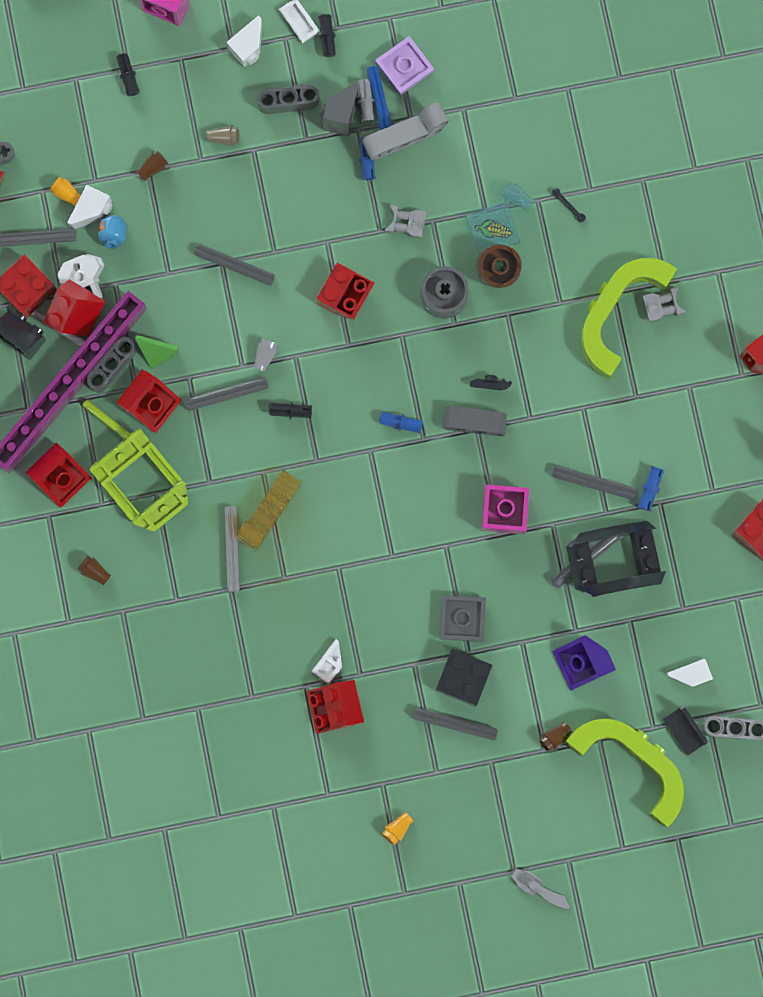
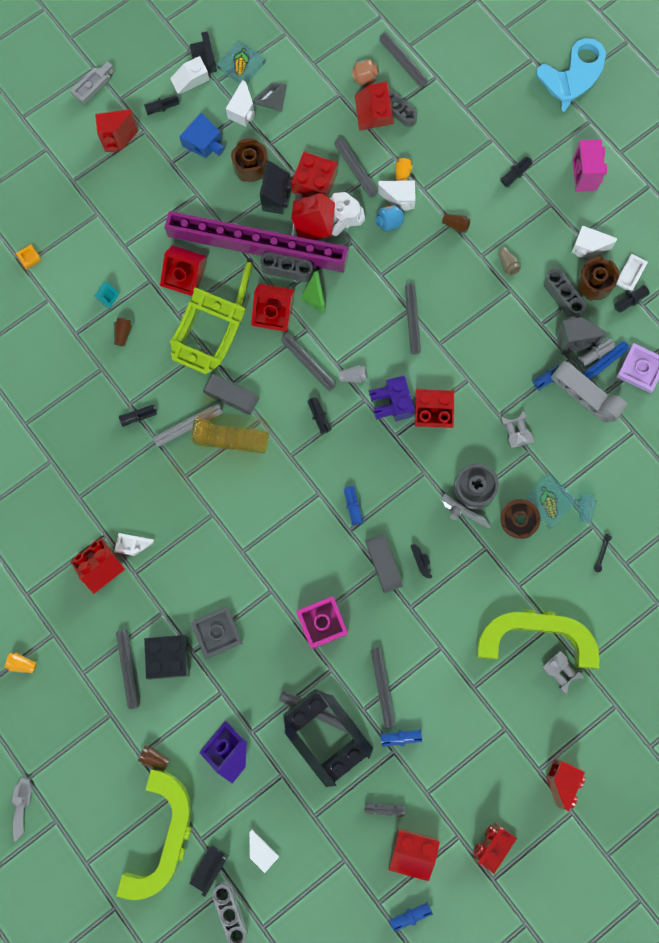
camera: 70 degrees right, 5 degrees down
none -> teal tile [94,282,119,308]
none -> black axle [119,405,157,427]
none -> dark grey beam [203,374,259,415]
none -> dark grey axle [365,802,405,817]
none -> dark purple brick [369,375,415,422]
none -> light grey piece [440,494,491,528]
none -> reddish brown brick [577,257,619,301]

